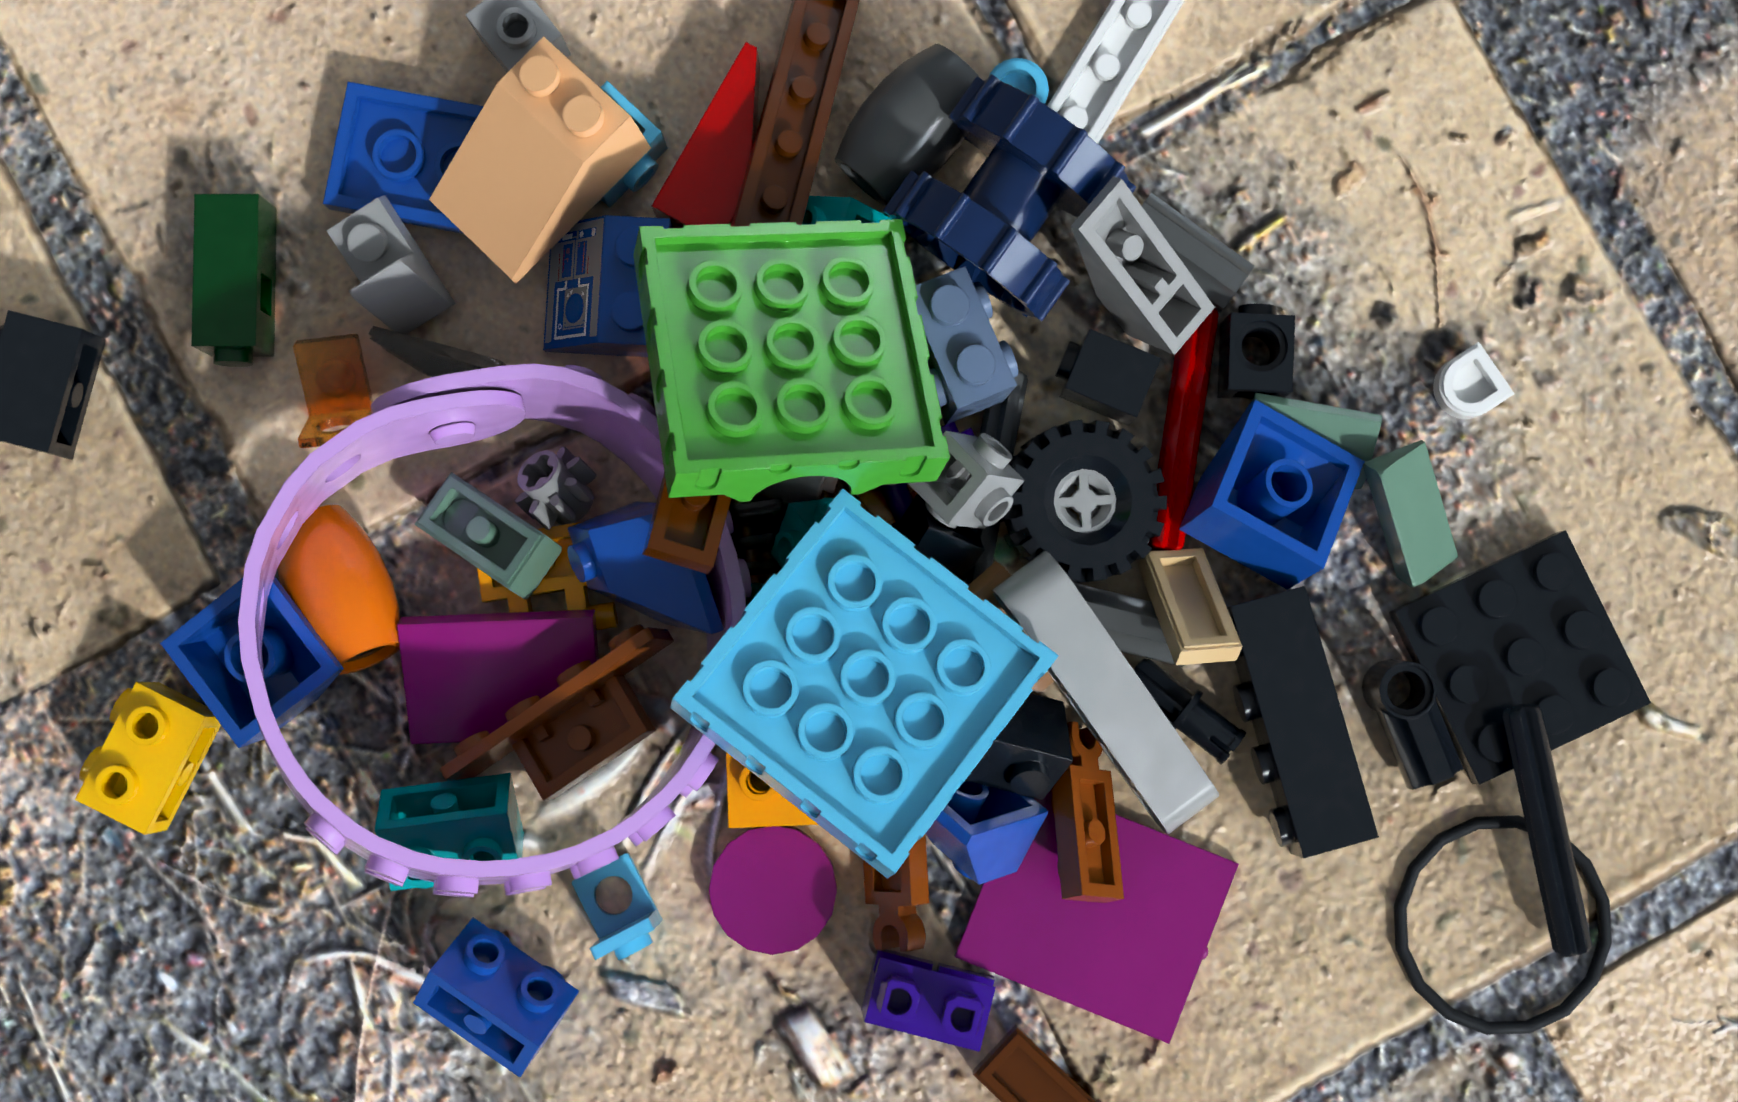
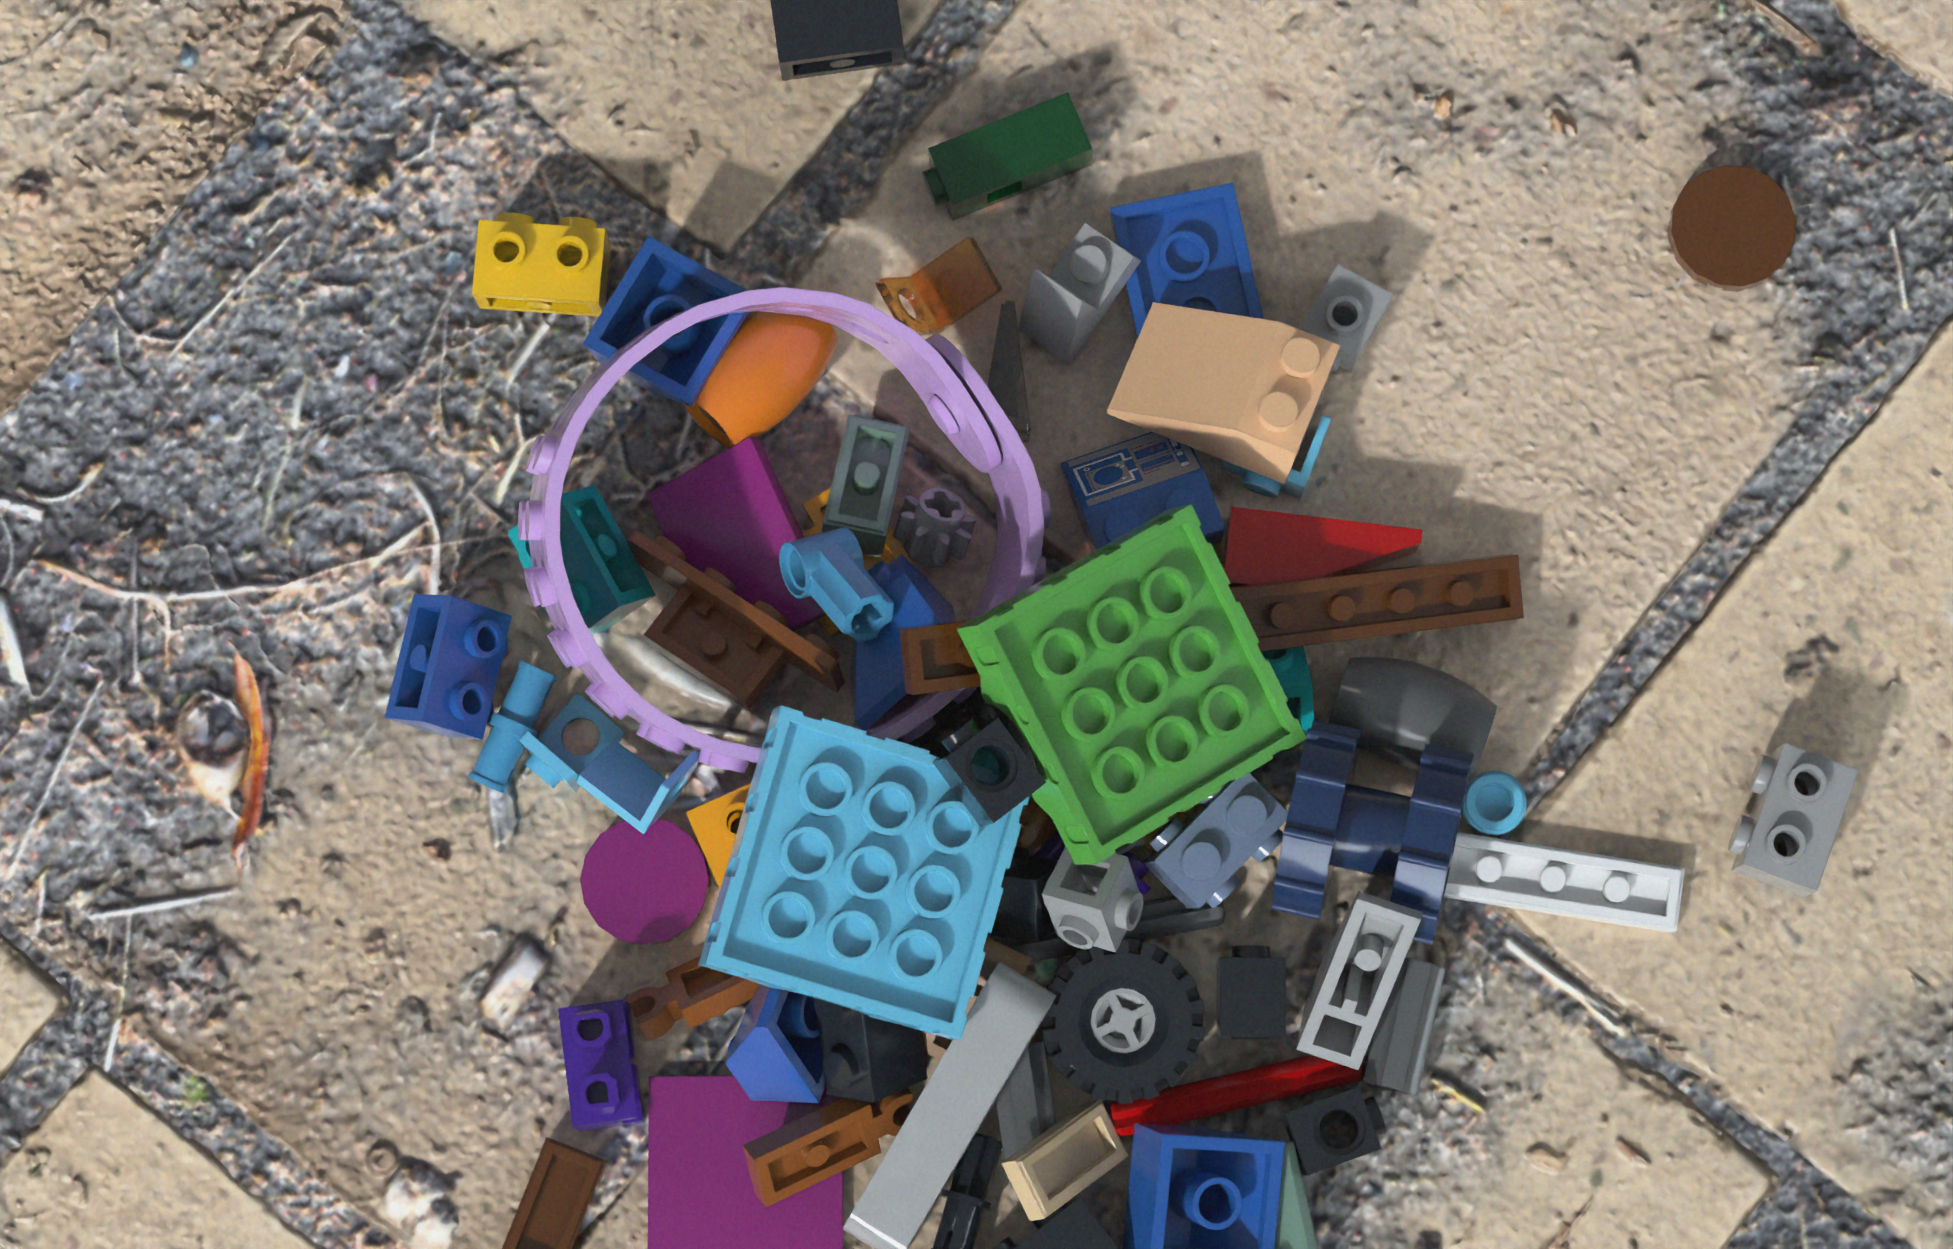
camera: 70 degrees right, 5 degrees down
none -> dark azure pin [467,661,558,794]
none -> medium azure bracket [576,740,700,834]
none -> dark azure piece [779,527,894,643]
none -> black brick [932,718,1046,826]

